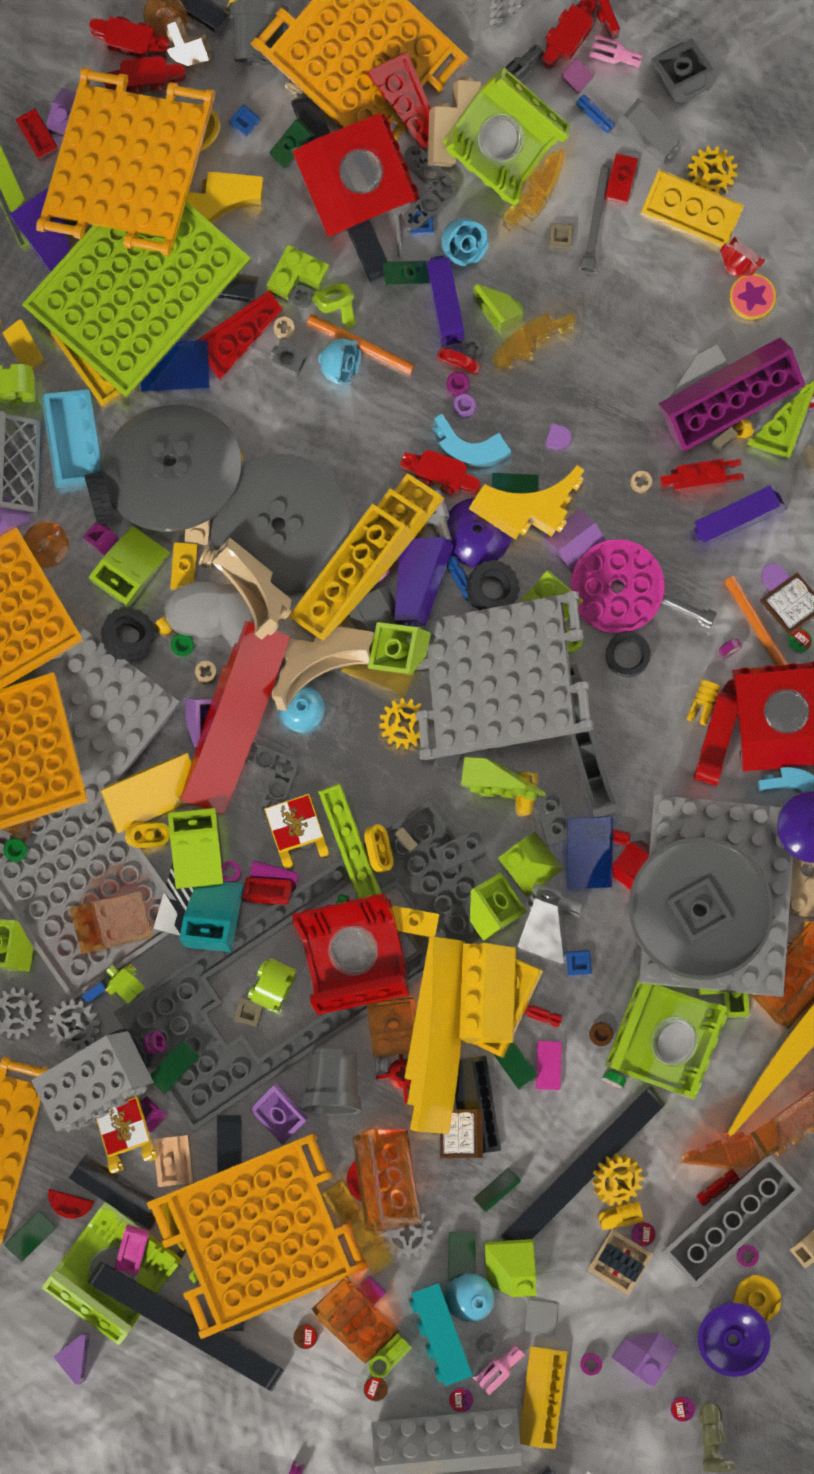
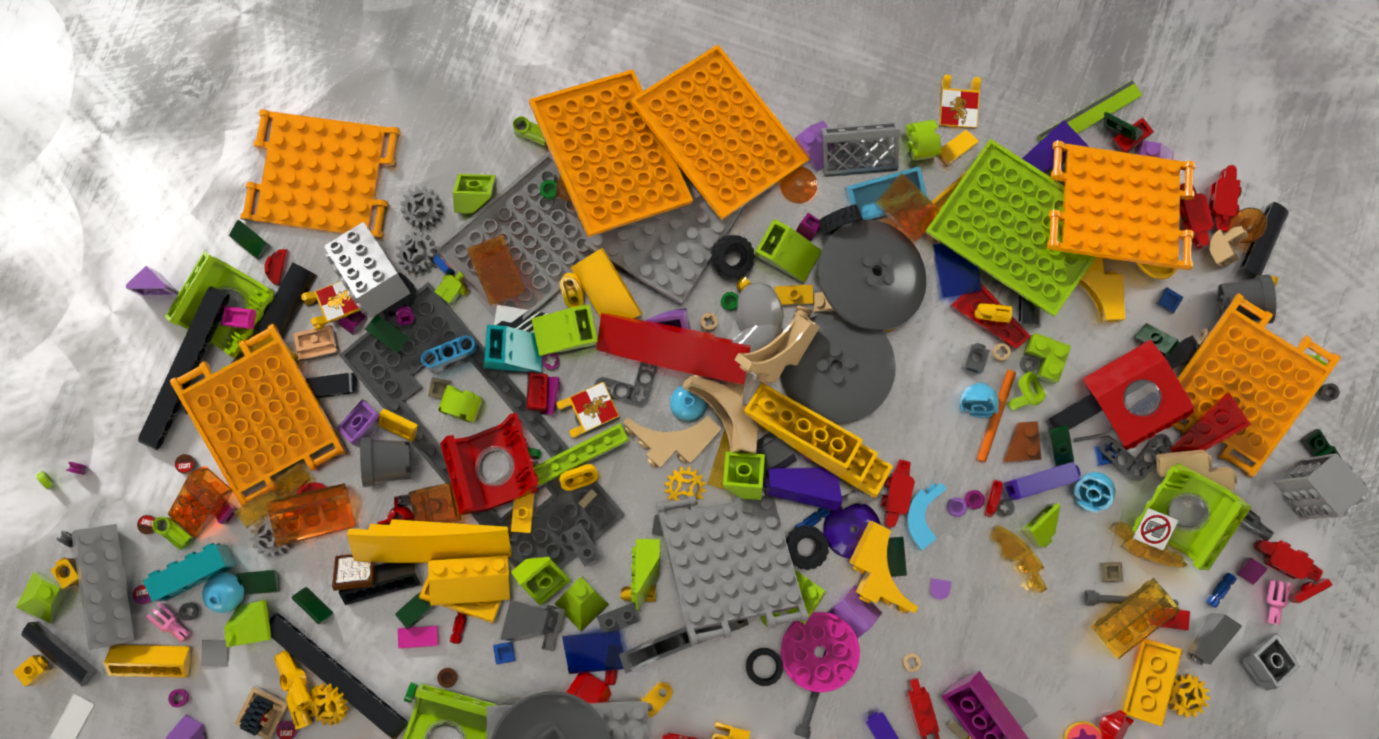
camera: 80 degrees right, 0 degrees up
none -> yellow piece [273,650,312,711]
none -> yellow plate [378,408,418,442]
none -> dark azure beam [421,335,477,370]
none -> tan arch [623,416,722,468]
none -> yellow plate [641,682,673,717]
none -> clear orange slope [874,173,940,241]
none -> yellow hinge [974,304,1012,323]
none -> dark orange wing [1003,421,1042,462]
none -> clear yellow slope [1091,578,1181,660]
none -> dark green slope [1104,112,1144,141]
none -> sticker [1133,508,1178,550]

